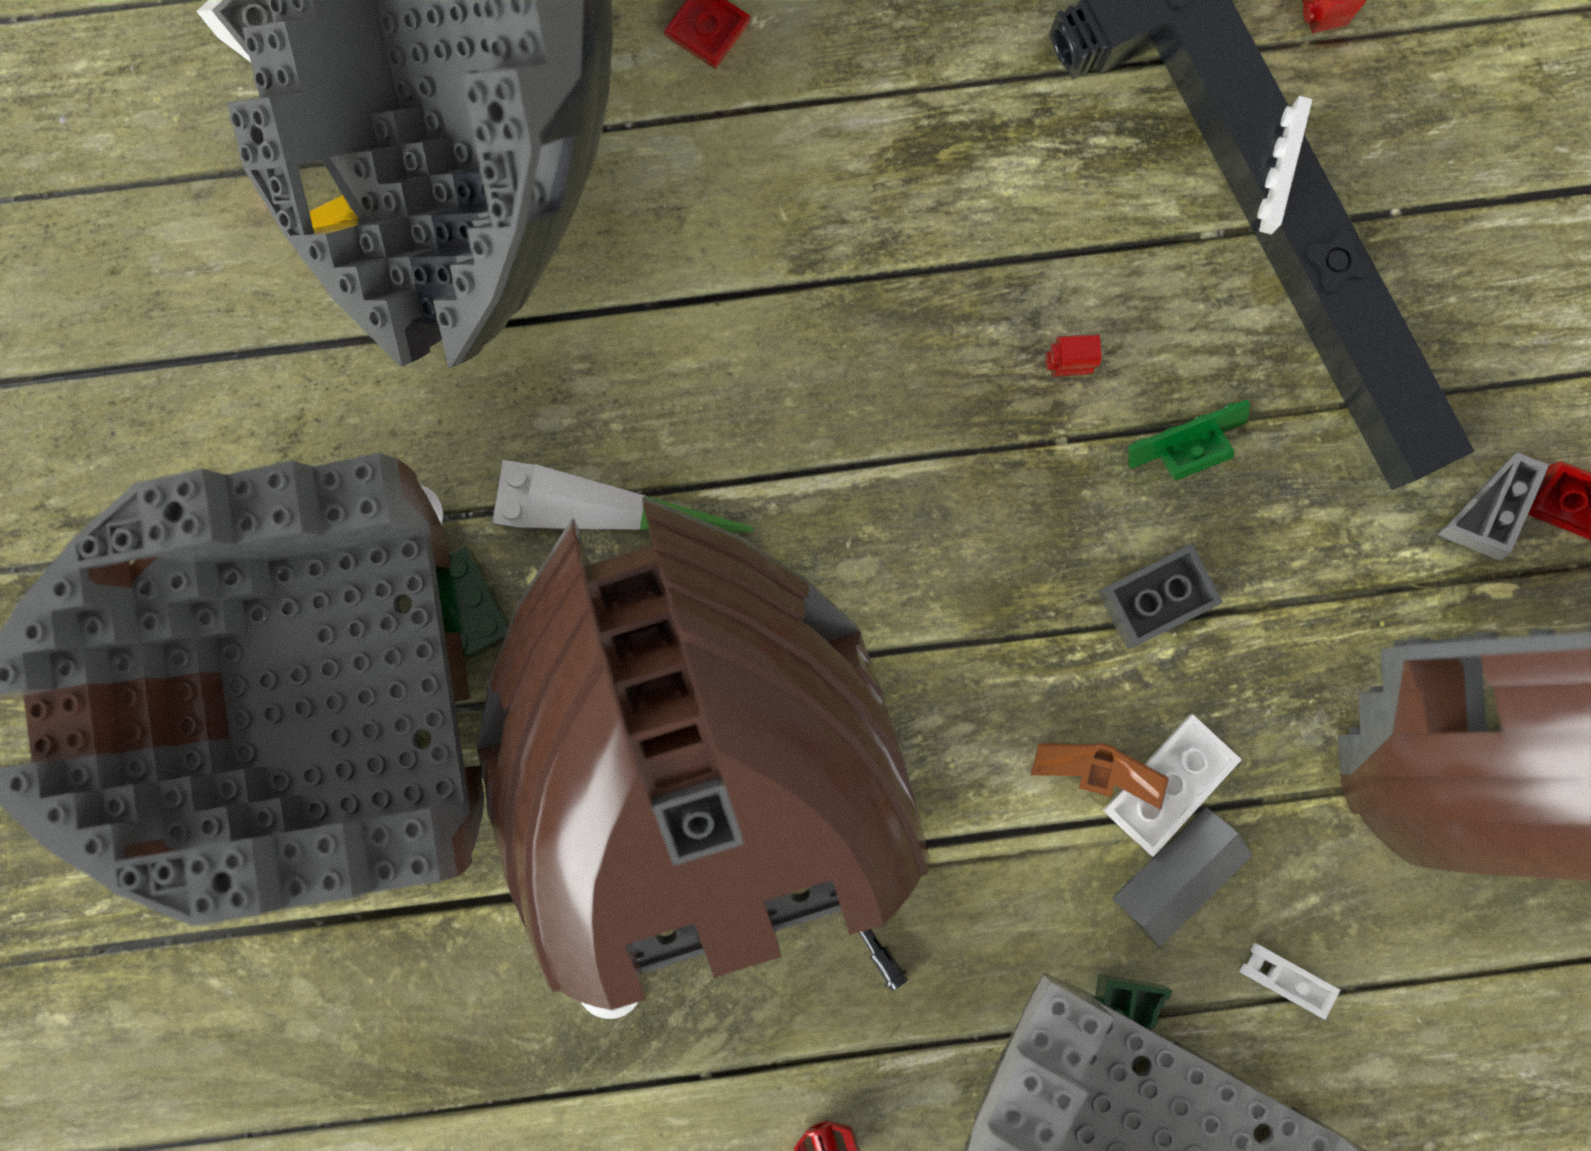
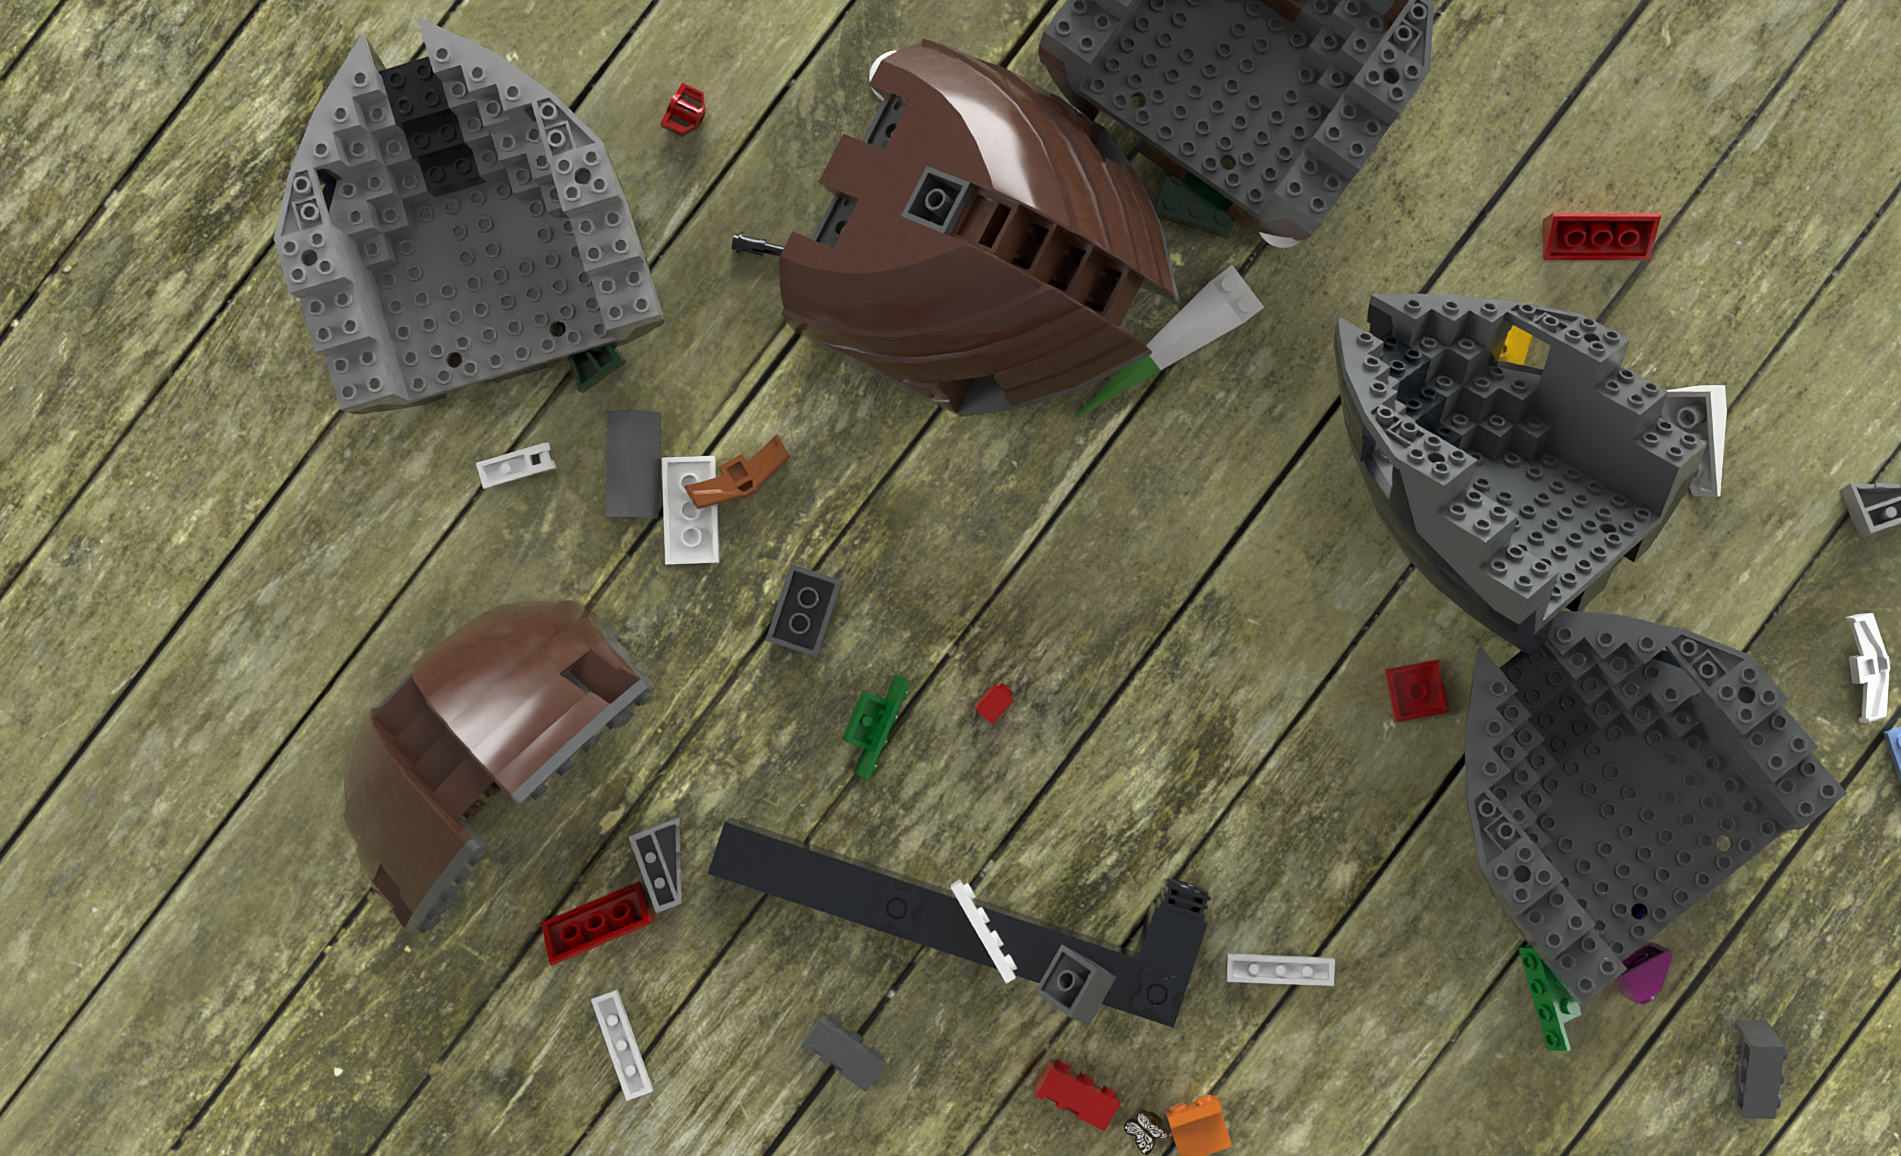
camera: 135 degrees right, 5 degrees up
none -> dark grey wedge [801,1012,886,1092]
none -> dark grey slope [1035,944,1116,1025]
none -> red slope [1543,213,1661,260]

